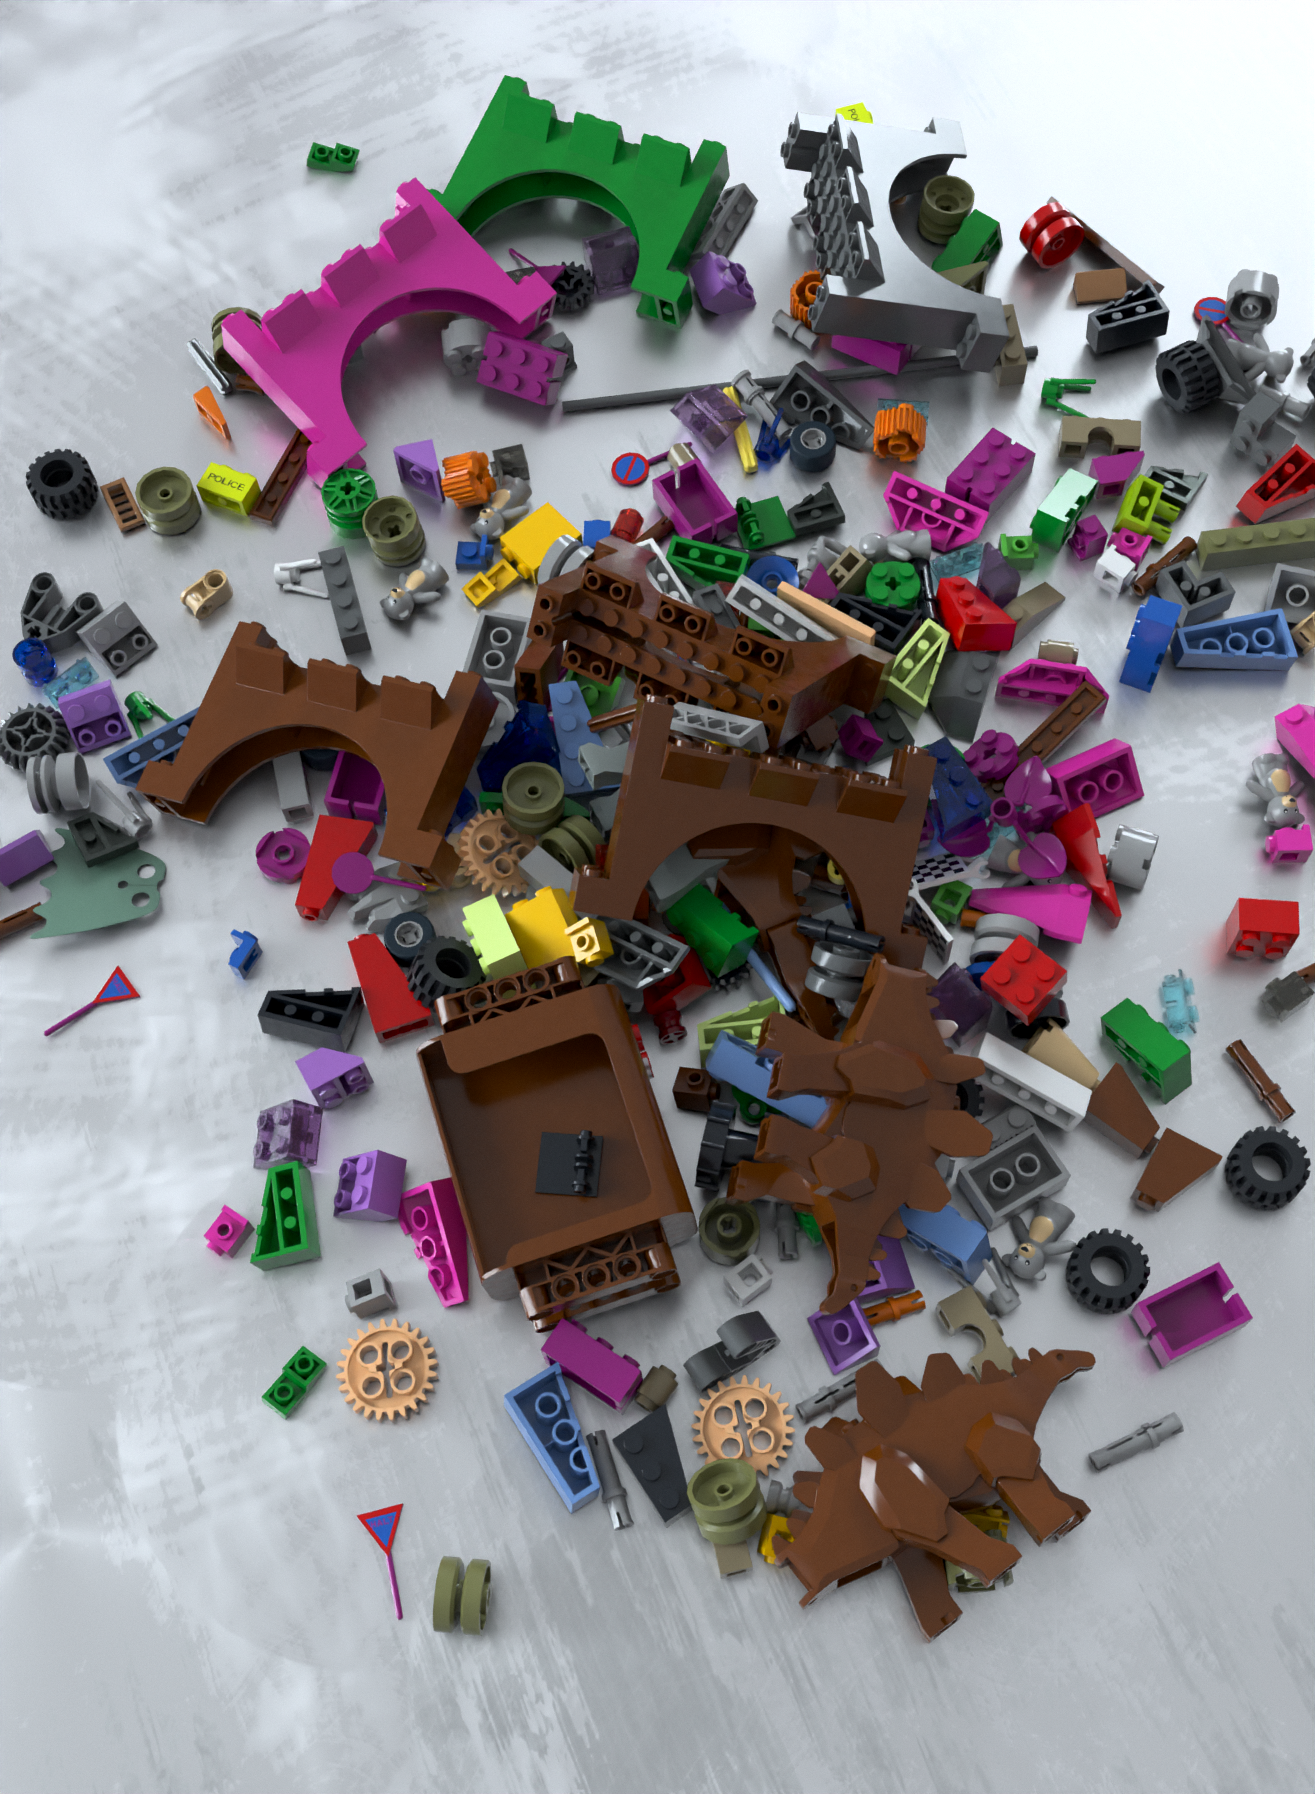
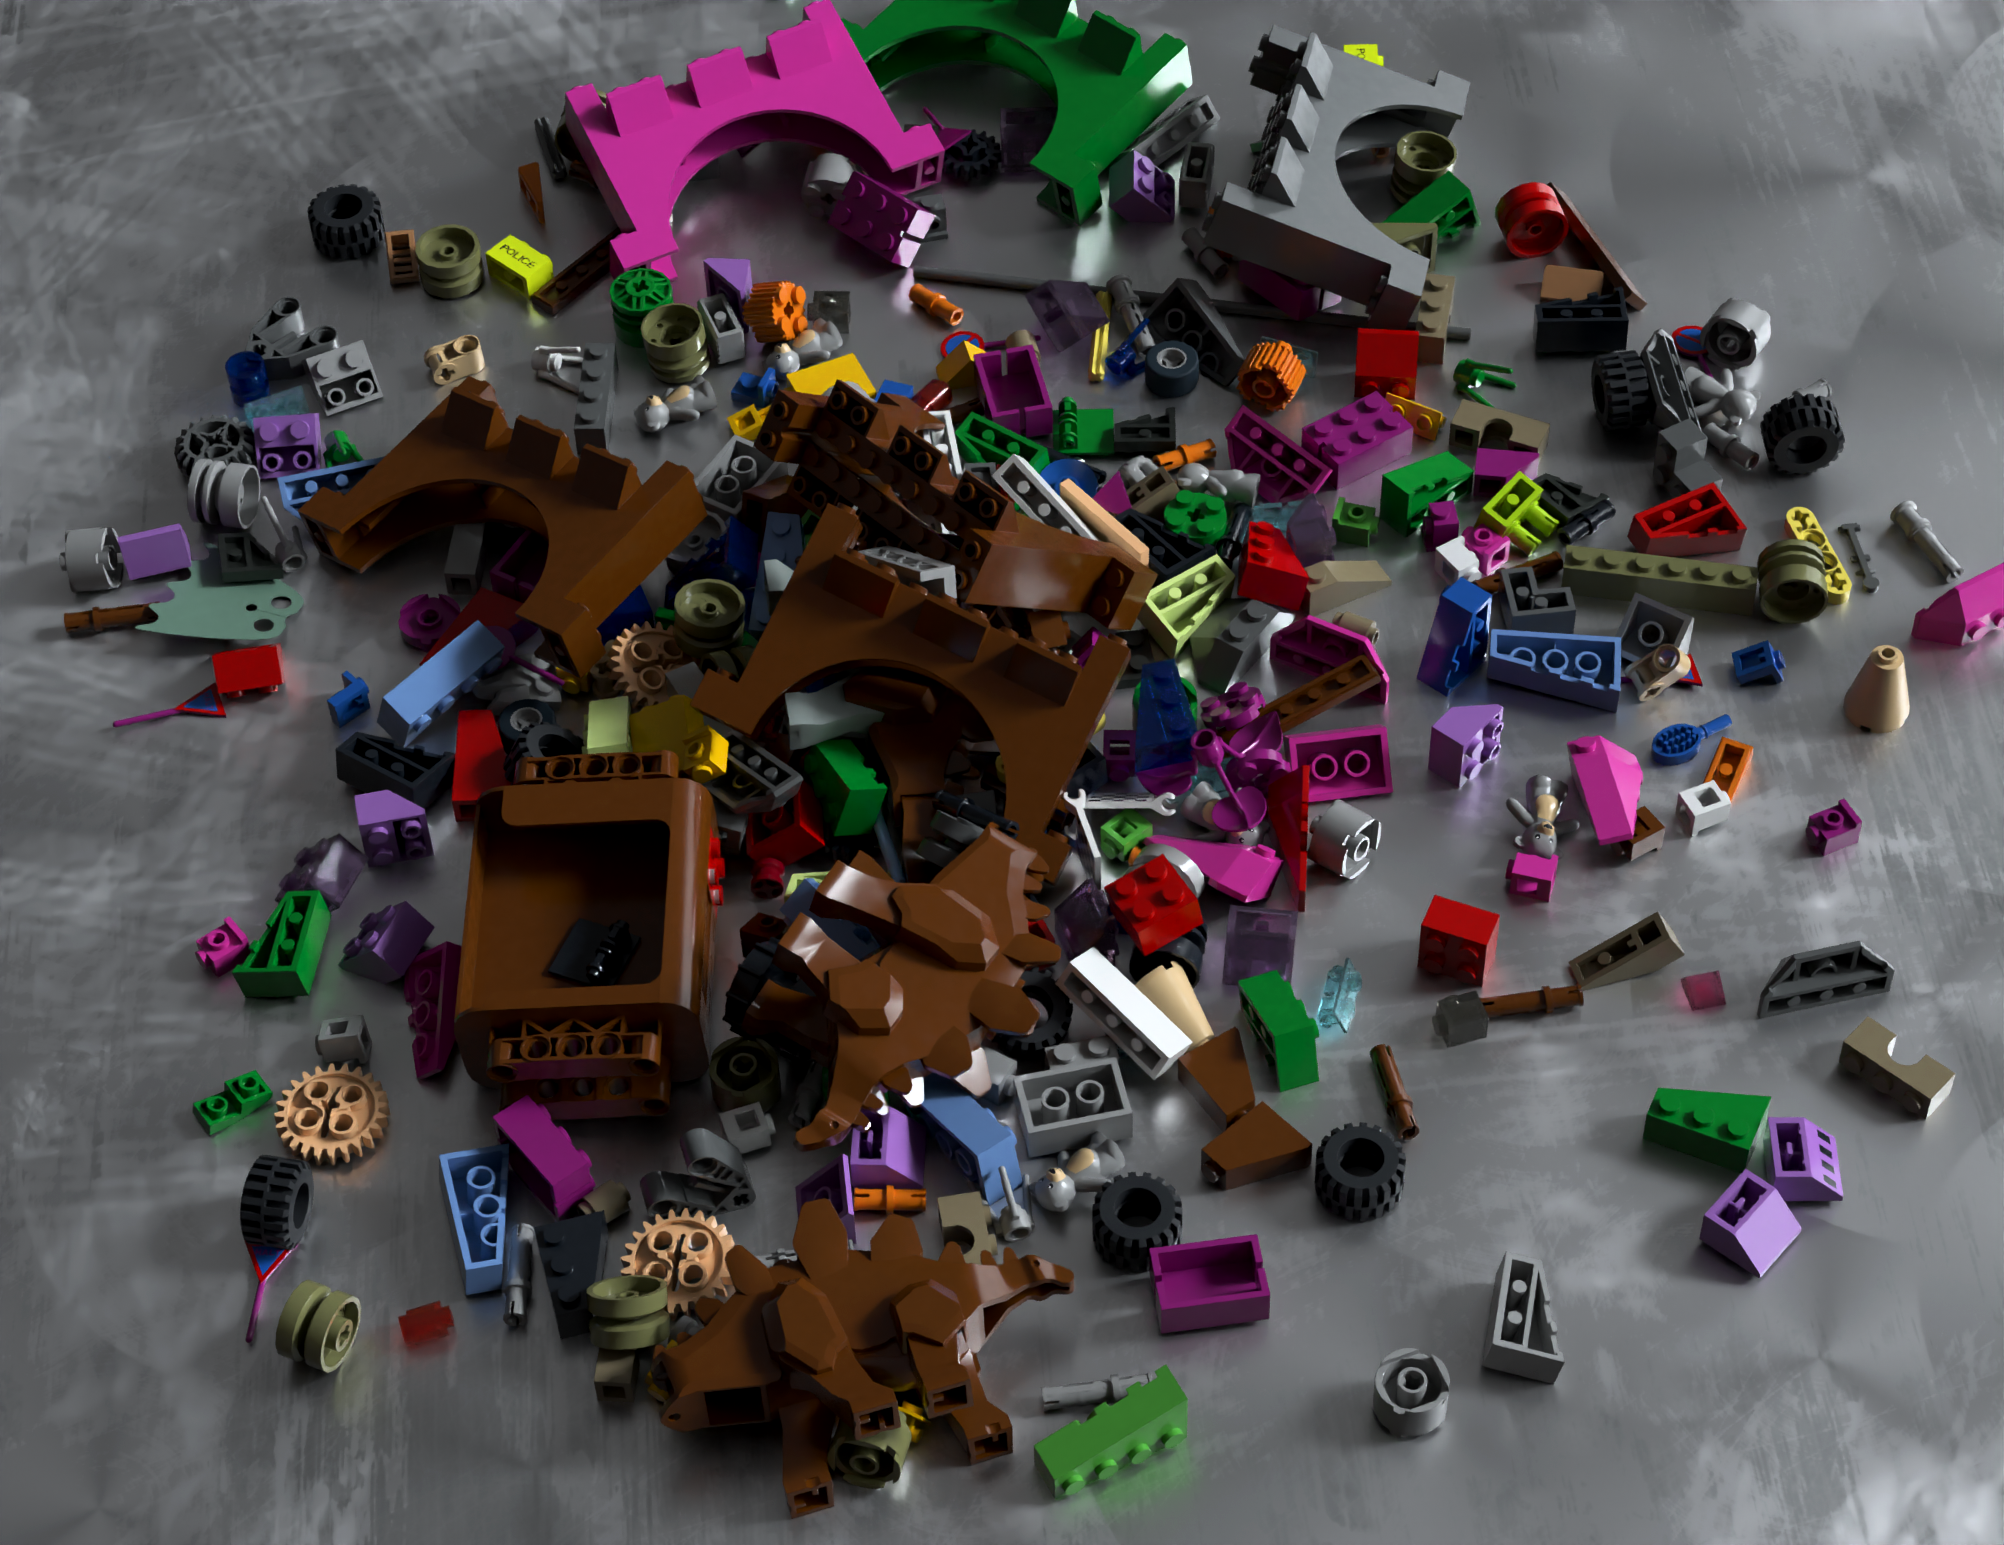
camera: 15 degrees right, 15 degrees down
none -> red slope [212,643,285,698]
none -> black tyre [240,1155,314,1250]
none -> medium blue wedge [377,620,505,747]
none -> clear red brick [398,1300,455,1346]
none -> light grey brick [697,293,746,364]
none -> orange pin [908,283,964,326]
none -> yellow slope [936,340,986,392]
none -> bright green wedge [1034,1364,1188,1499]
none -> orange pin [1153,438,1217,472]
none -> light grey brick [1179,142,1215,209]
none -> clear purple slope [1222,905,1298,986]
none -> red slope [1354,328,1419,400]
none -> yellow hinge [1385,392,1447,441]
none -> medium lavender slope [1428,704,1504,788]
none -> black pin [1557,499,1616,546]

